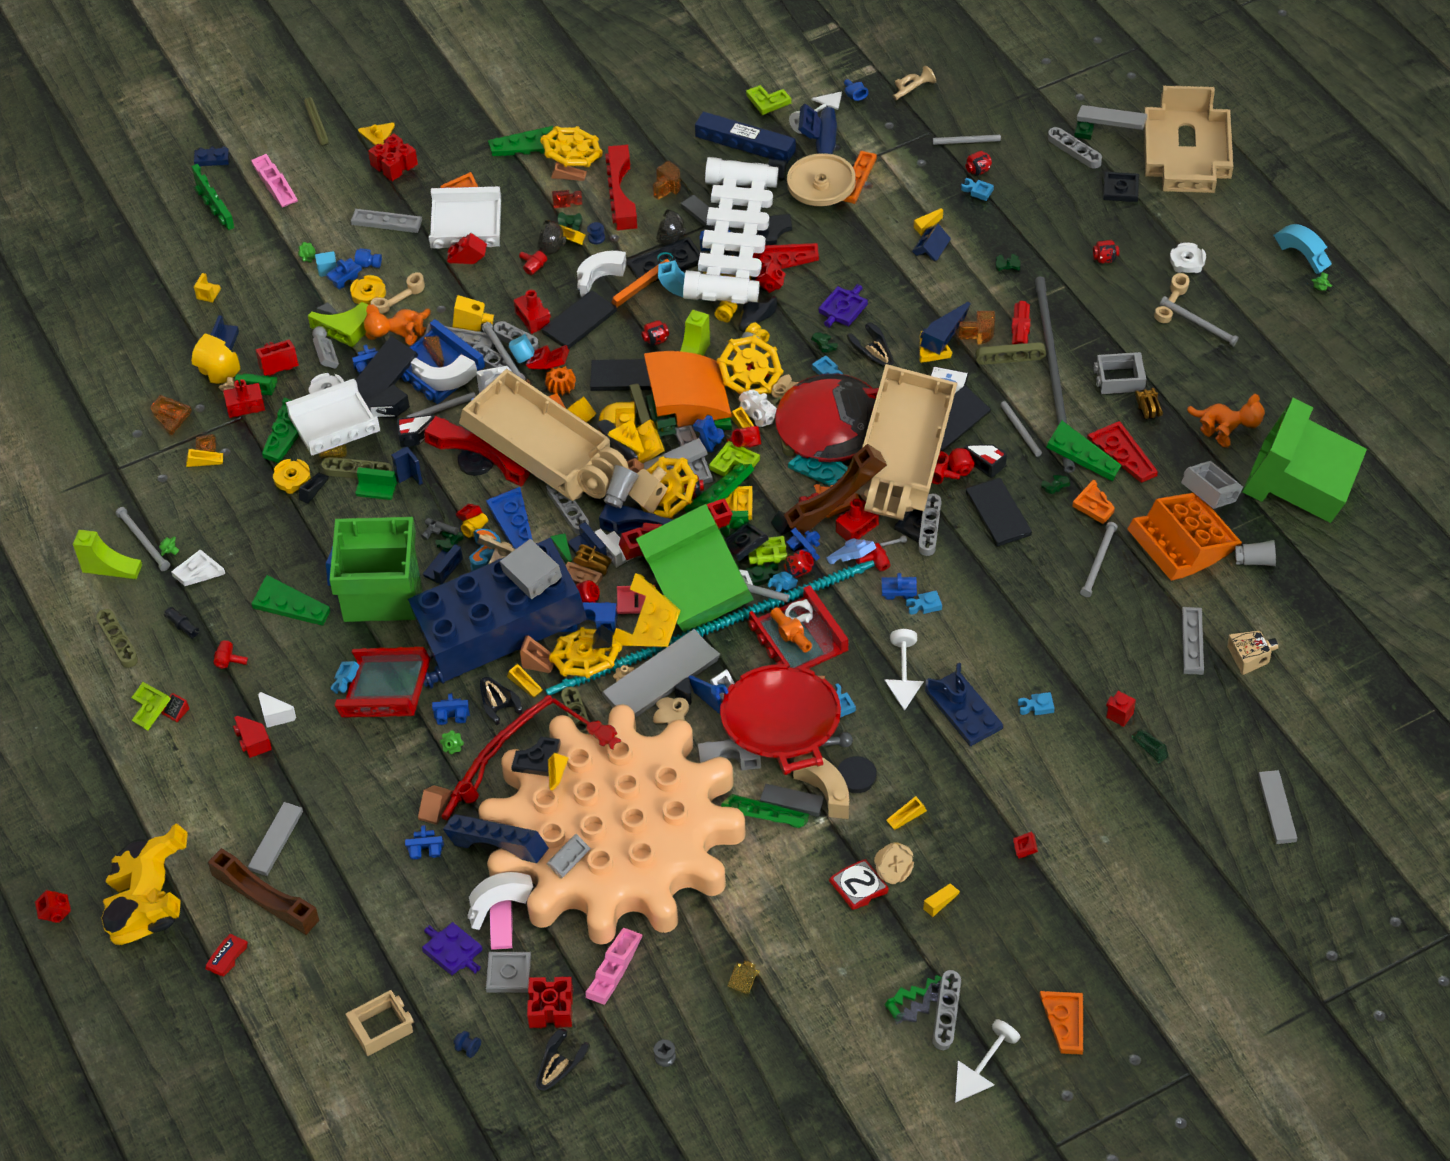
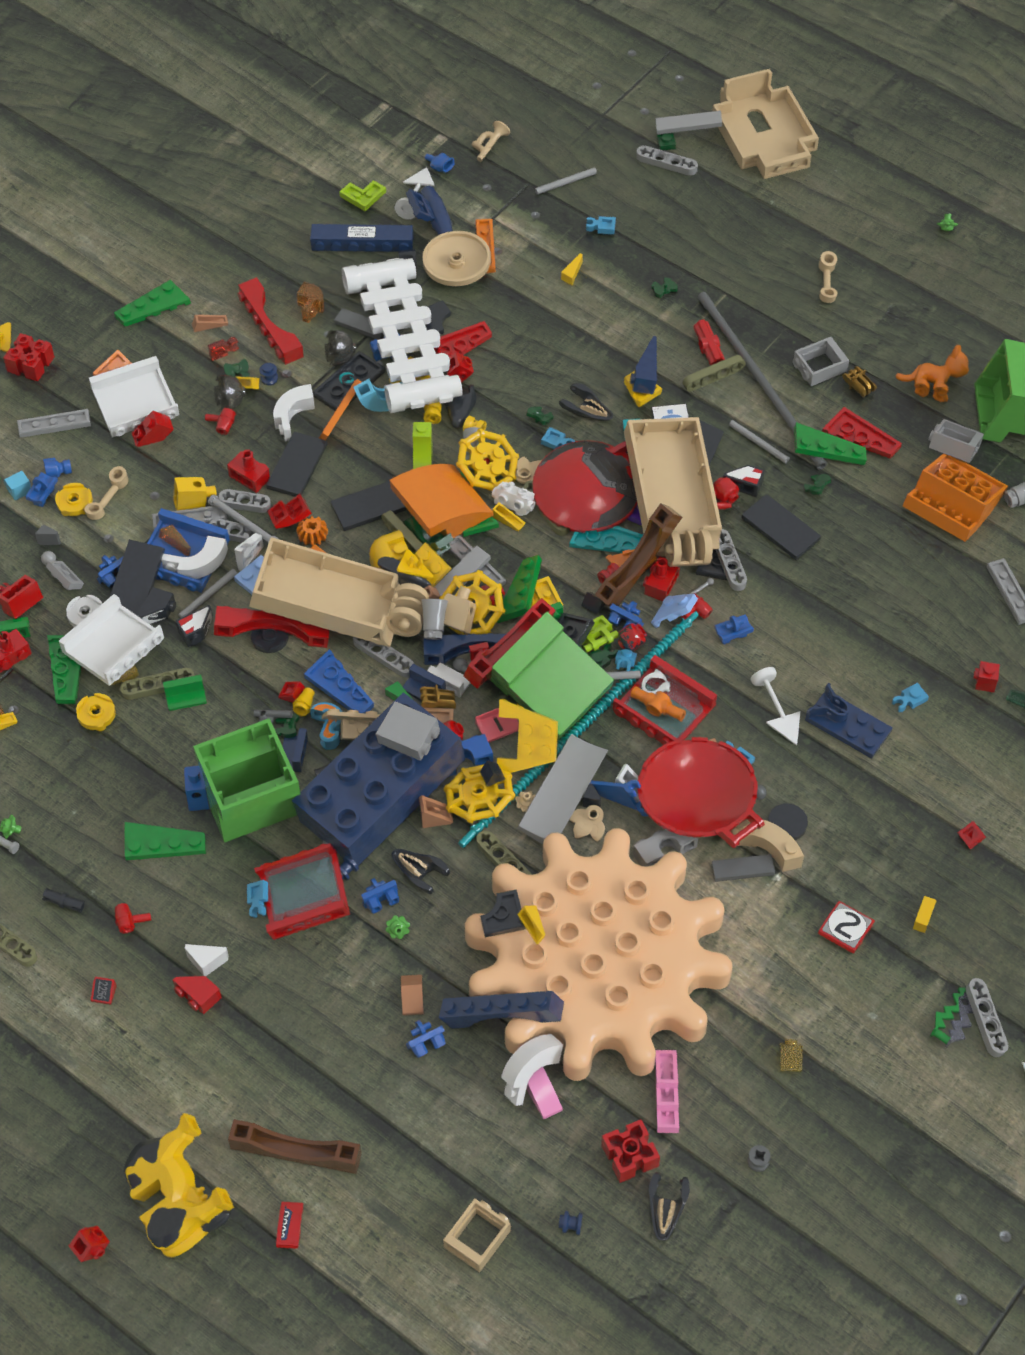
camera: 25 degrees left, 5 degrees up
lime plate [131,682,171,731] -> none
white wing [171,550,225,586] -> none
light grey tile [248,802,303,876] -> none
black piece [299,472,329,504] -> none
lime arch [308,302,368,347] -> none
orange animal [364,304,431,346] -> none
dark blue panel [391,447,423,485] -> none
dark purple plate [422,922,482,976] -> none
red piece [441,695,621,820] -> none
light grey tile [486,952,531,993] -> none
yellow piece [507,664,543,698] -> none
medium azure piece [509,334,535,363] -> none
yellow plate [540,126,603,168] -> none
light grey plate [546,834,591,878] -> none
yellow panel [567,396,596,422] -> none
red head [641,320,669,346] -> none
blue hips [693,415,724,453] -> none
lime plate [709,441,760,476] -> none
green wing [721,794,809,828] -> none
red piece [727,426,762,448] -> none
dark purple plate [819,284,868,328] -> none
tan tile [874,842,914,884] -> none
yellow piece [887,796,927,830] -> none
dark azure plate [906,590,942,615] -> none
dark blue panel [912,224,951,261] -> none
clear orange brick [959,311,995,344] -> none
red head [965,151,992,176] -> none
orange wing [1072,480,1115,524] -> none
light grey bar [1080,522,1118,597] -> none
red head [1093,240,1119,264] -> none
black tile [1103,172,1139,202] -> none
light grey bar [1160,296,1239,346] -> none
white plate [1170,243,1206,273] -> none
medium azure arch [1274,224,1332,274] -> none

